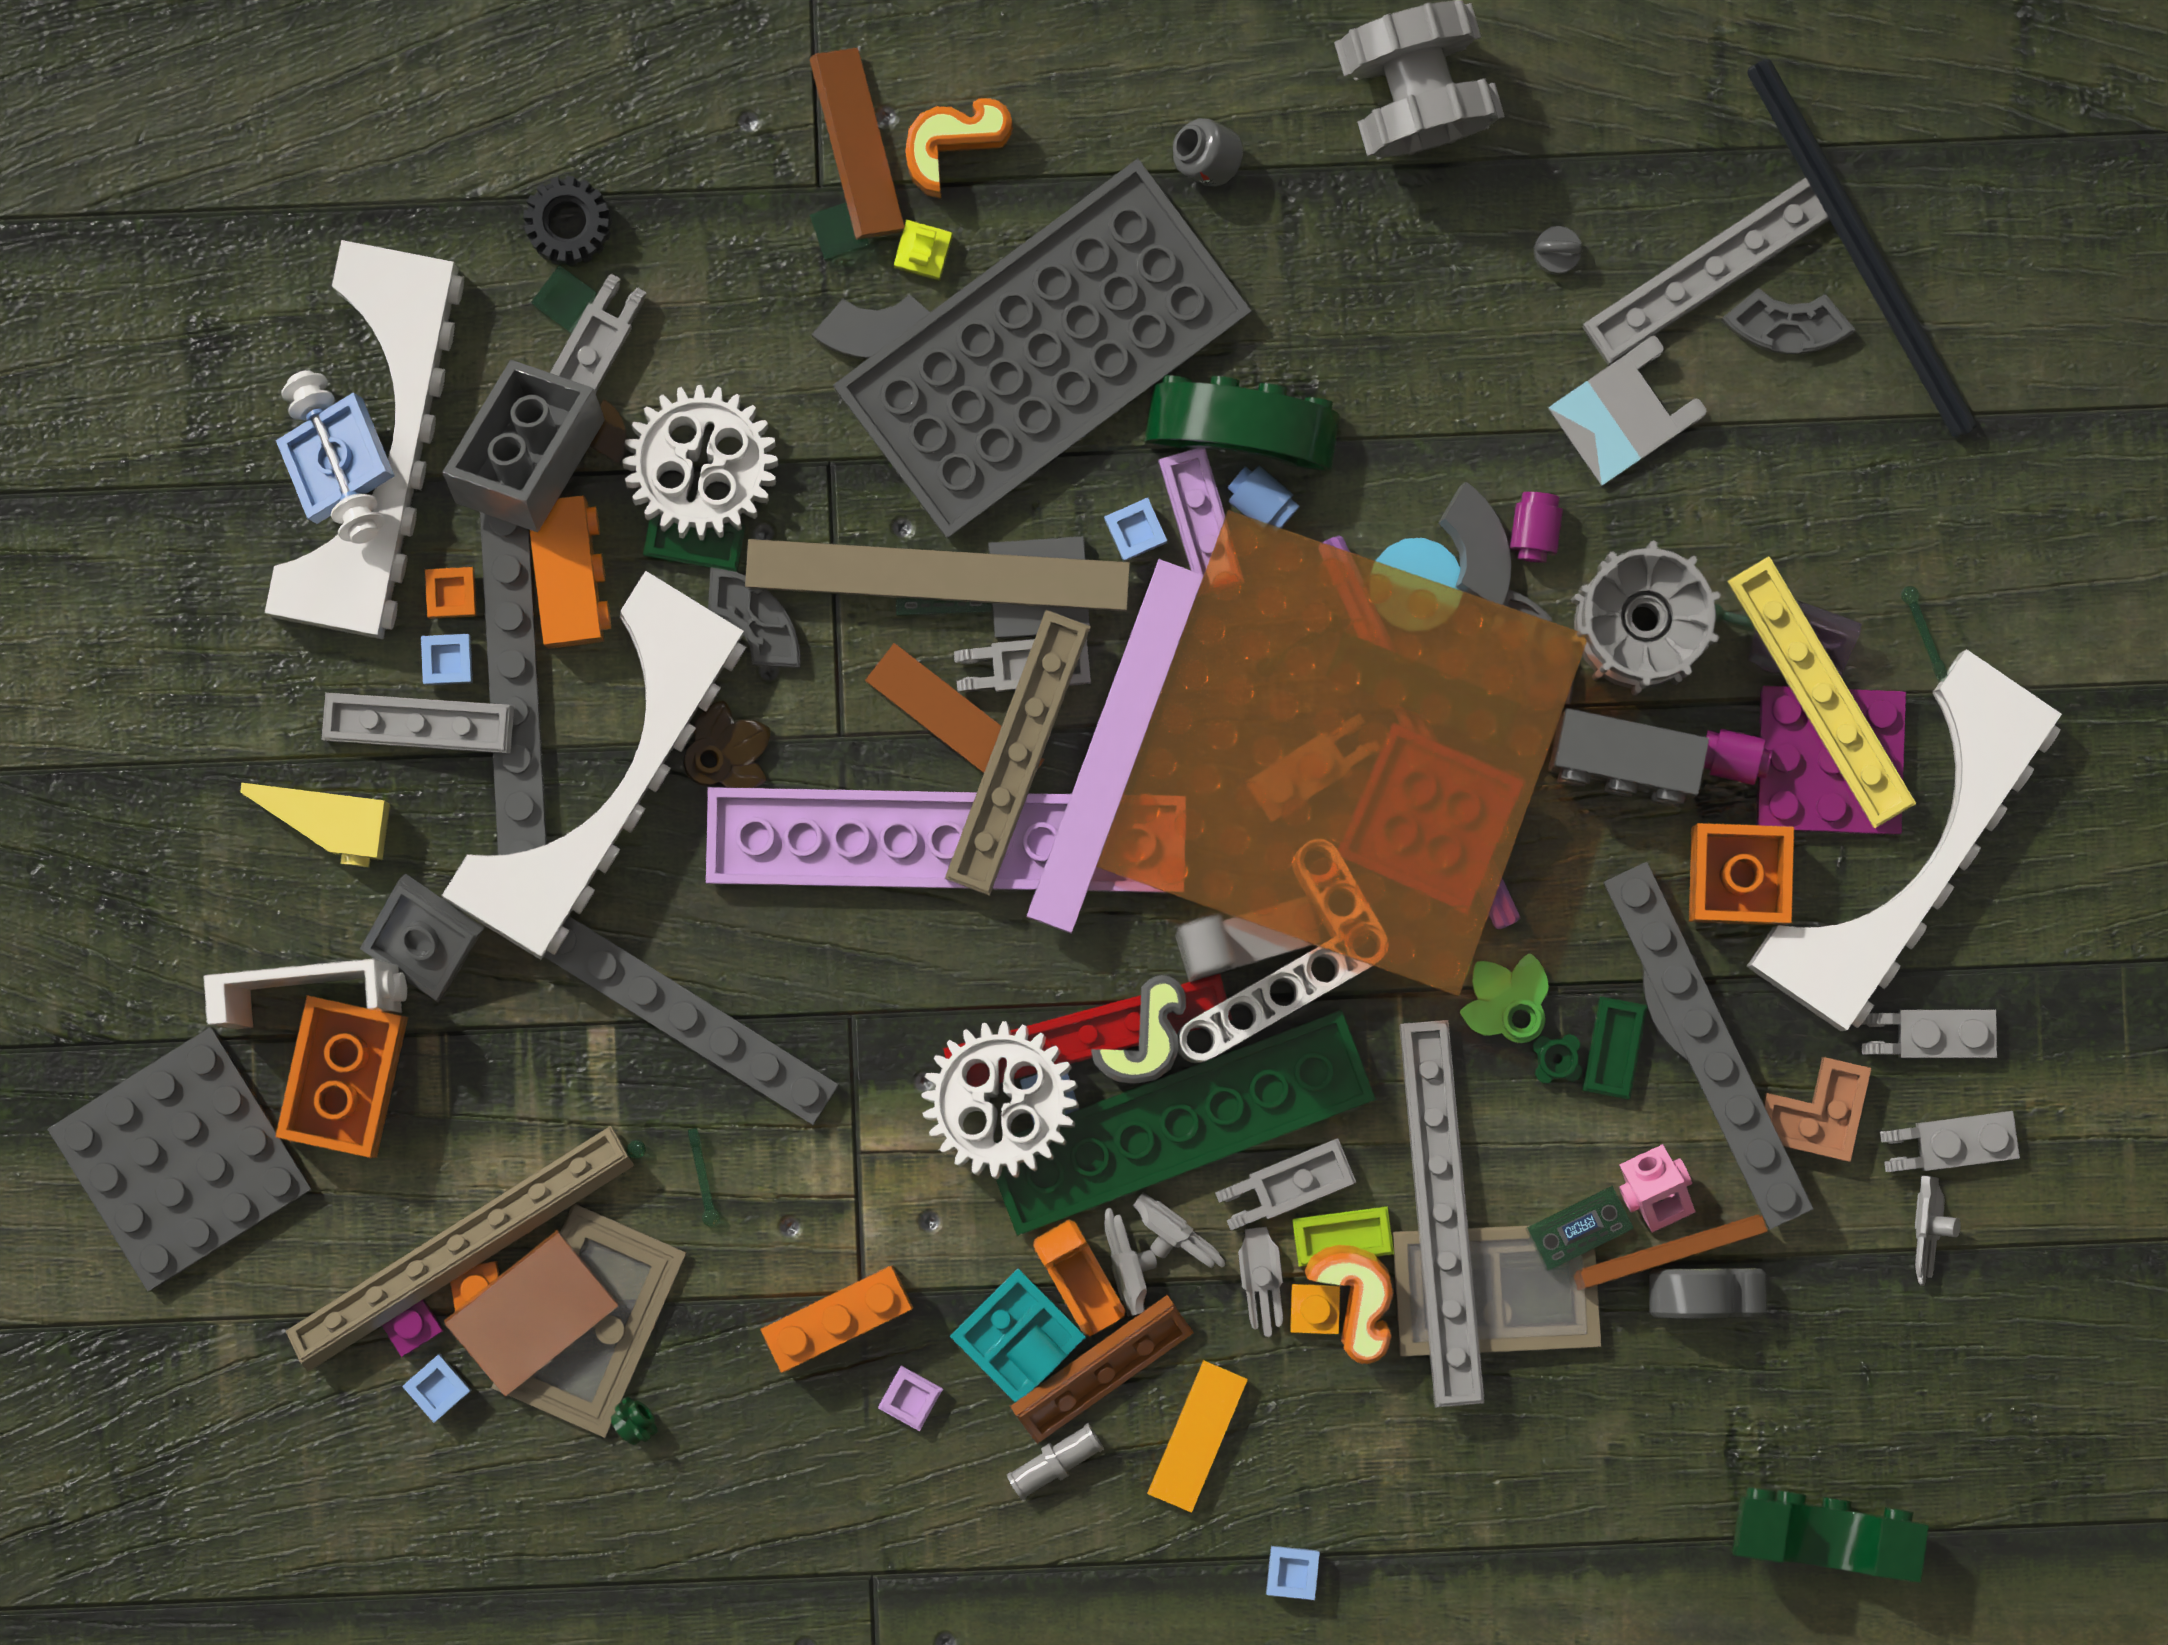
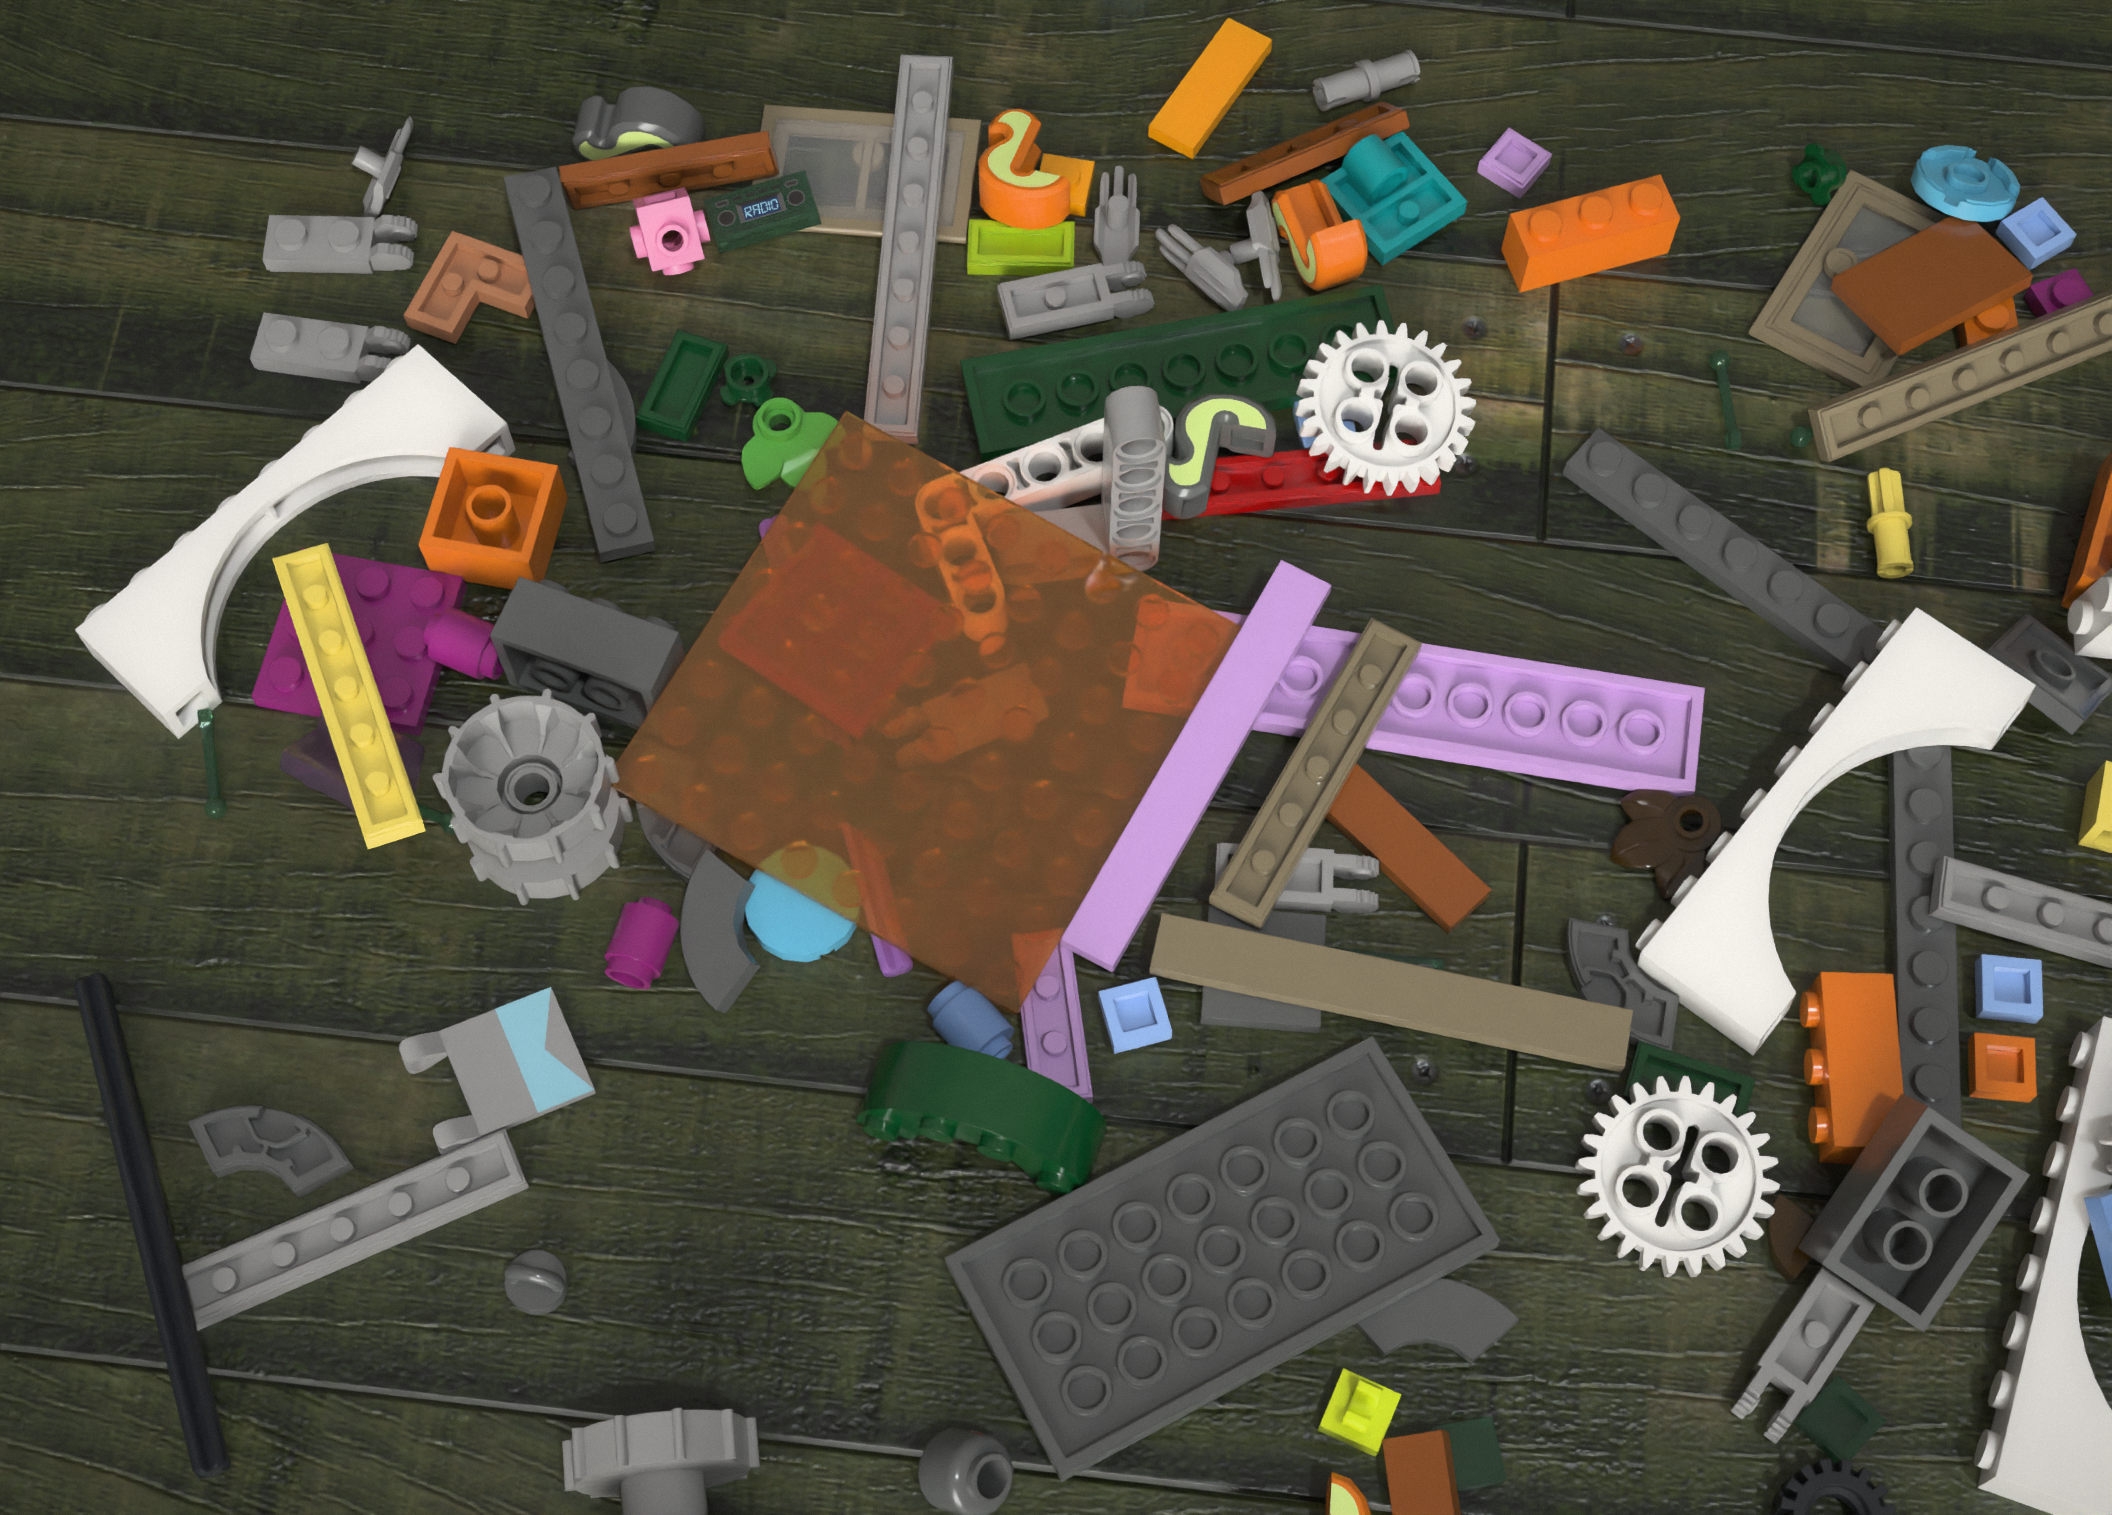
camera: 170 degrees left, 20 degrees down
none -> light yellow axle [1866,468,1914,578]
none -> medium azure tile [1910,145,2020,222]

